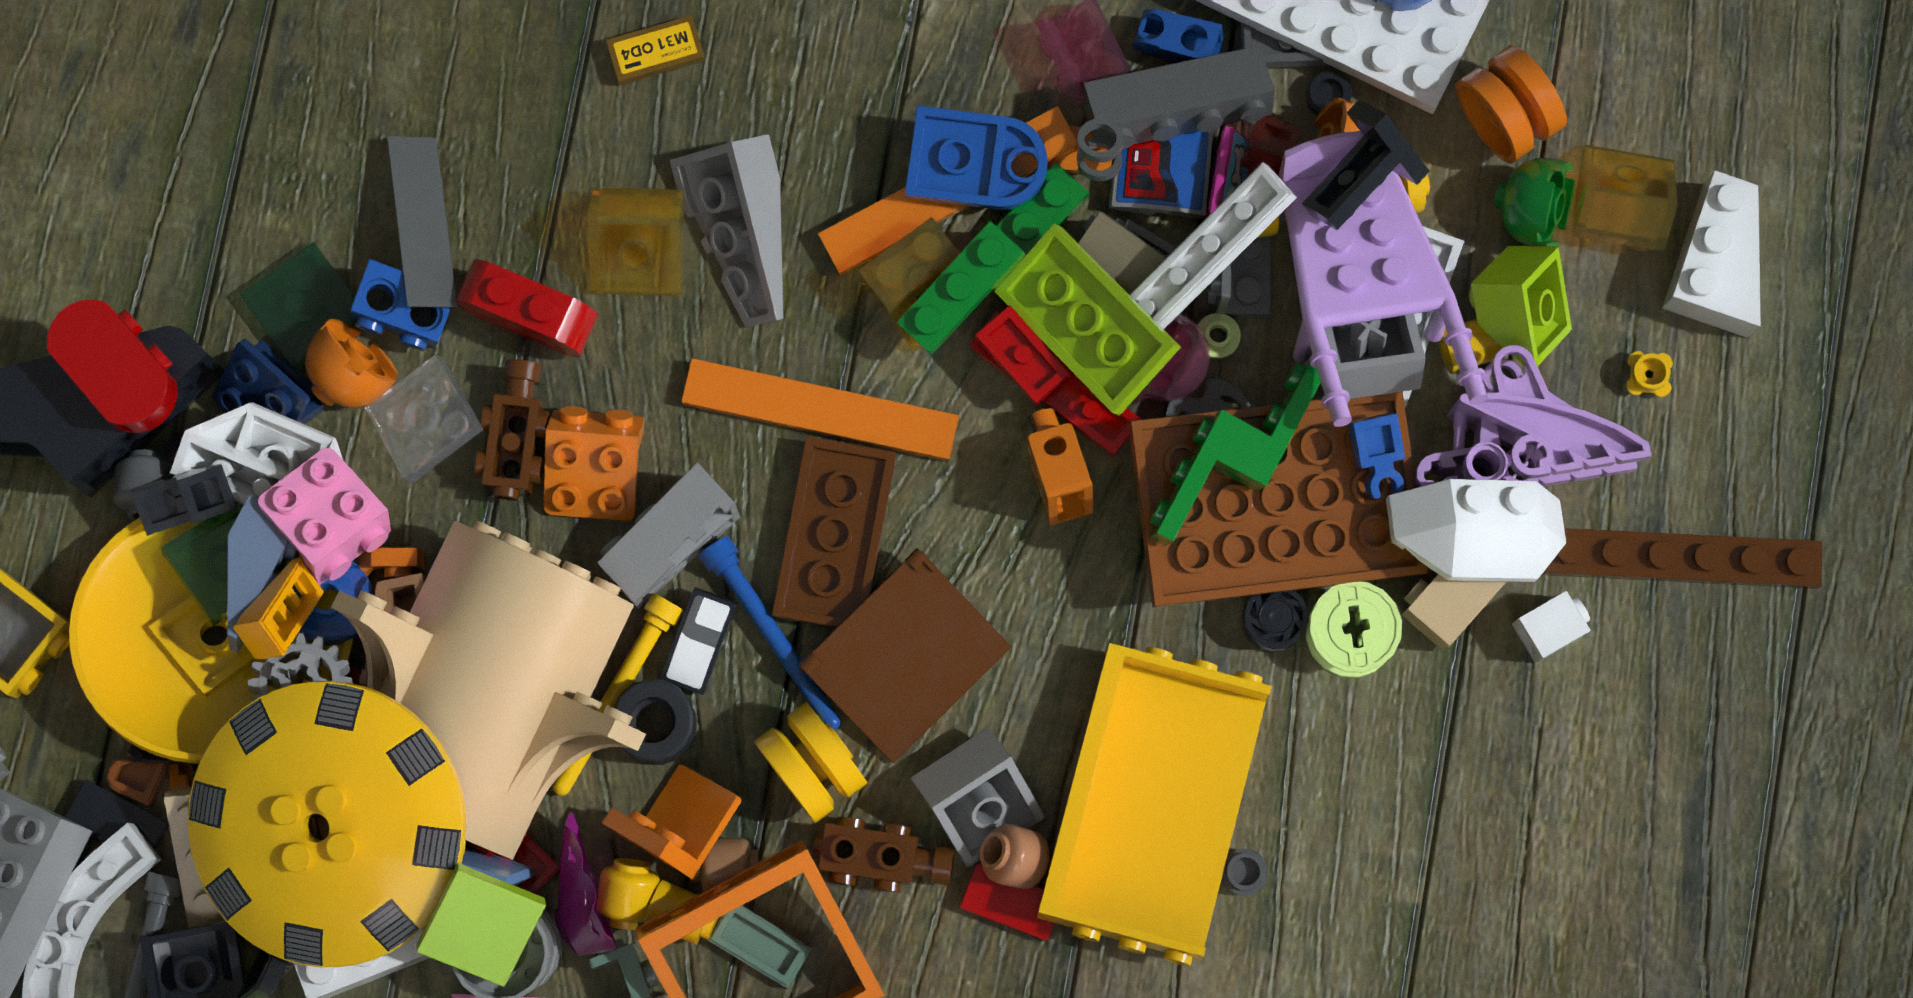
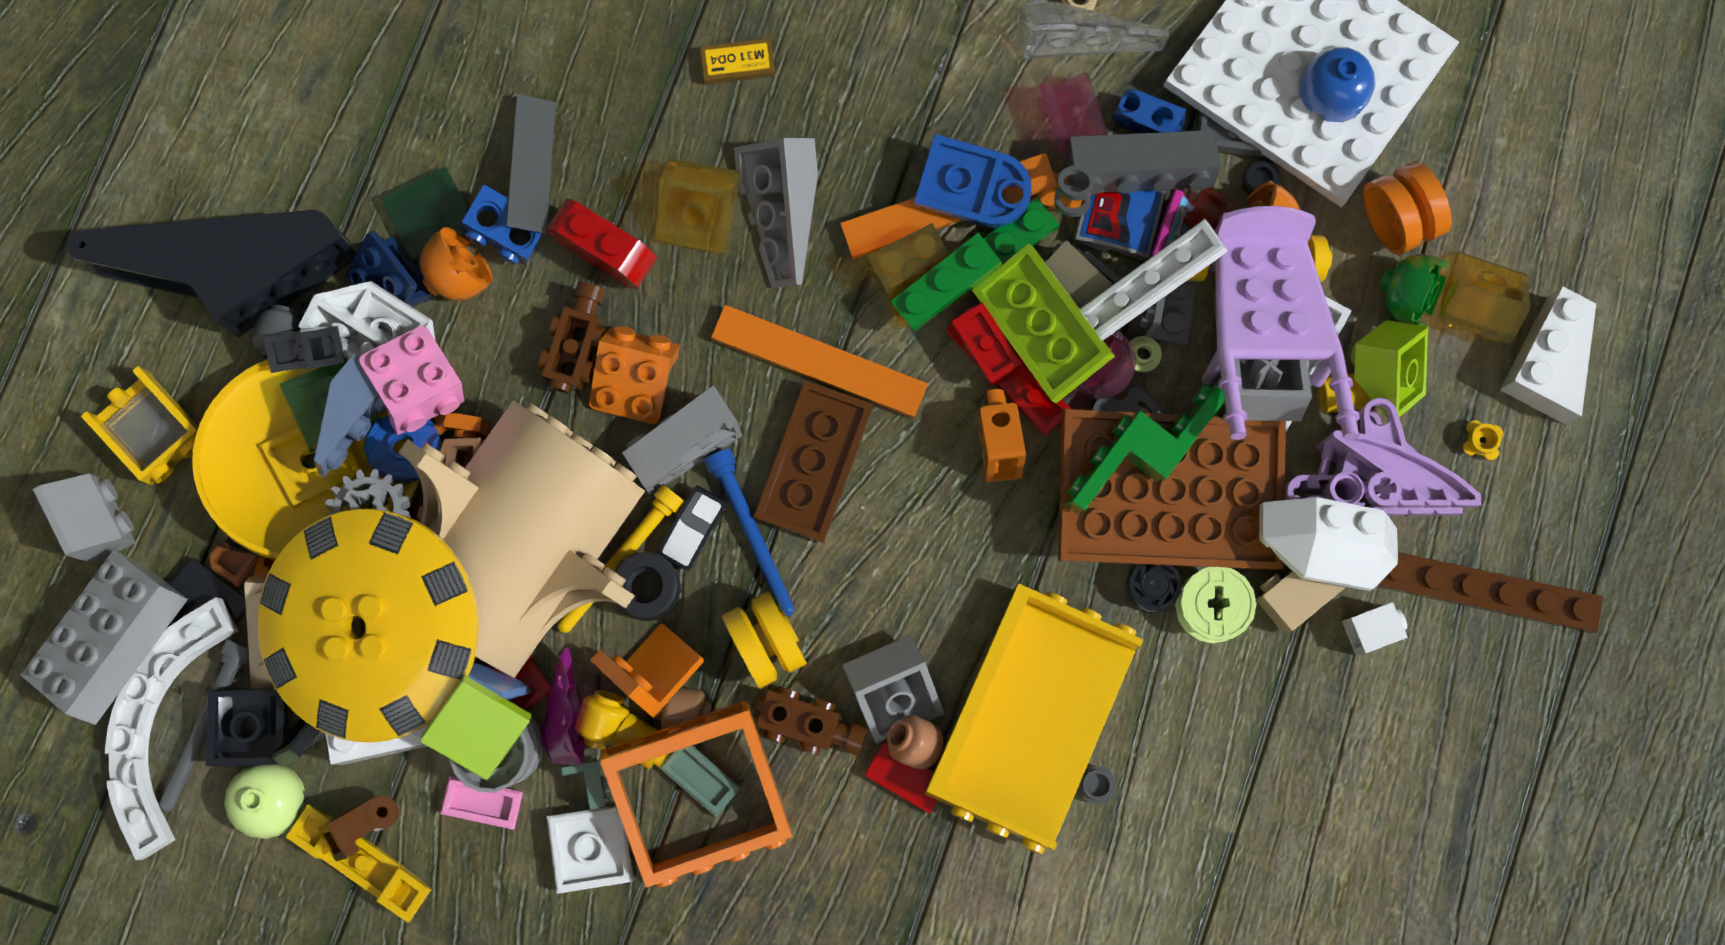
camera: 10 degrees right, 0 degrees up
red brick [47,300,178,433] -> none
light orange slope [233,558,324,659] -> none
clear plate [365,354,483,483] -> none
reddish brown piece [798,548,1011,764] -> none
black bracket [1302,100,1430,230] -> none
blue plate [1348,412,1405,499] -> none

